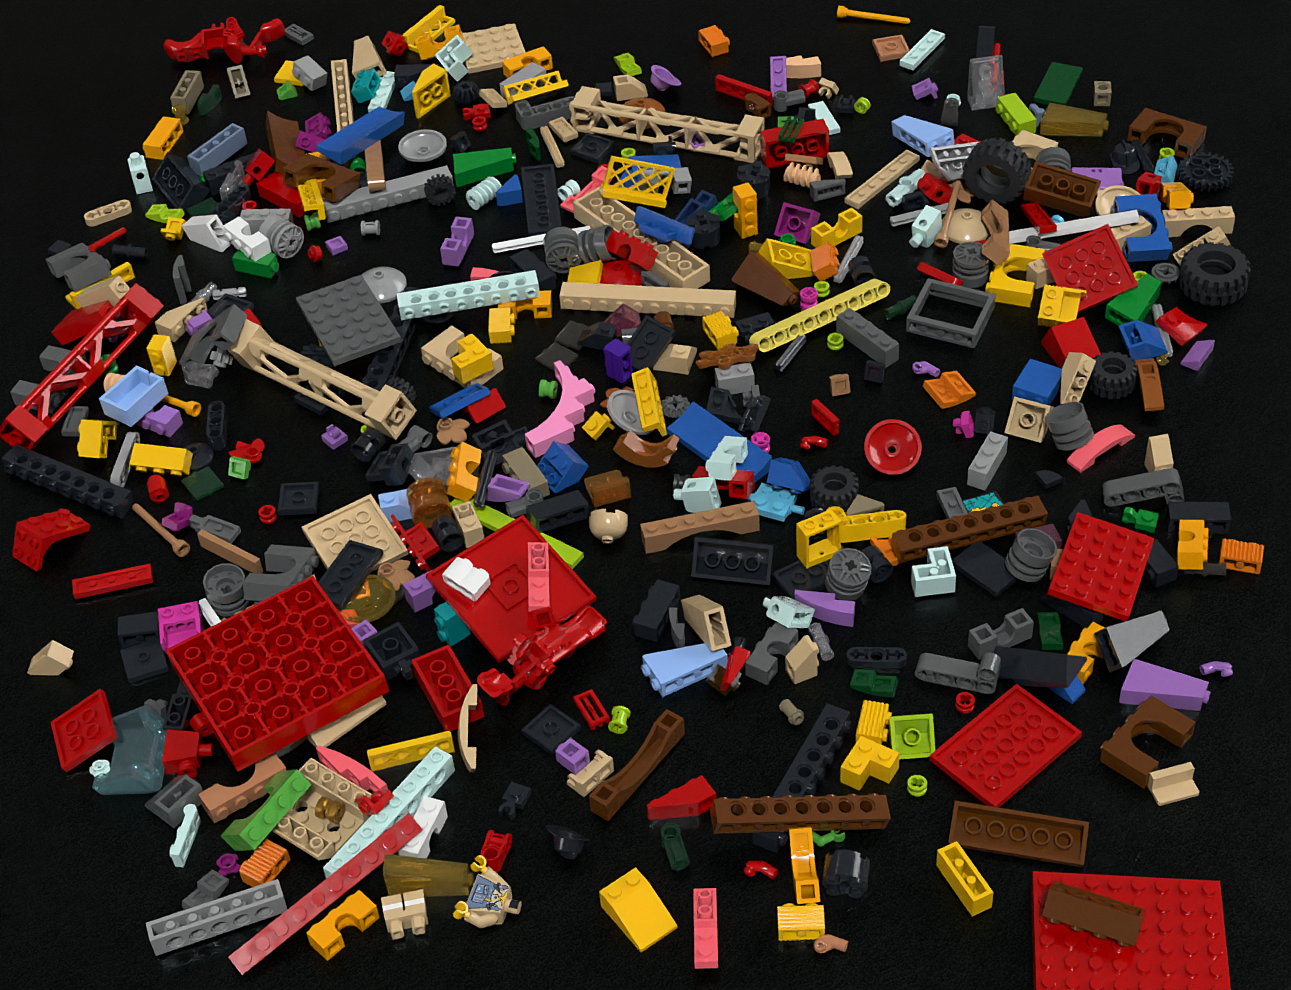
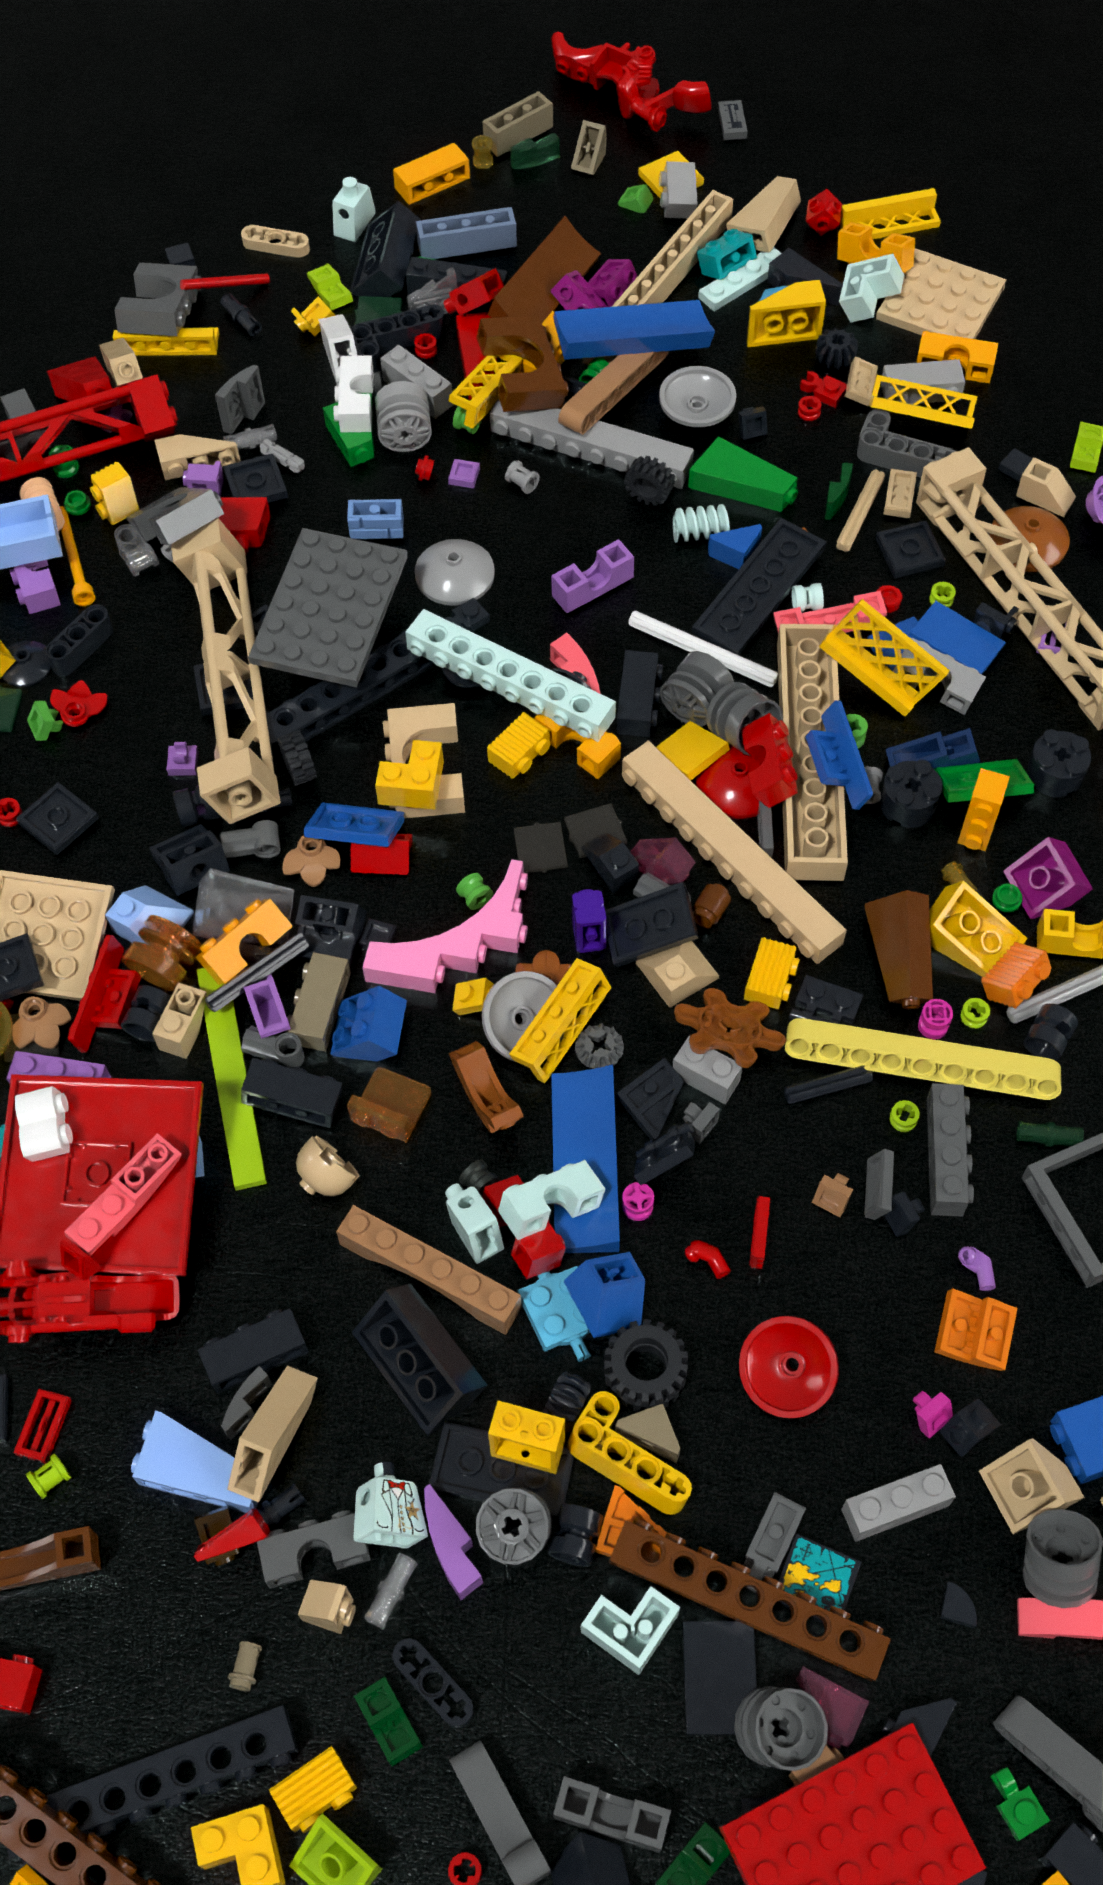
camera: 40 degrees right, 15 degrees up
none -> medium blue brick [347,499,404,539]
none -> dark grey tile [864,1149,894,1220]

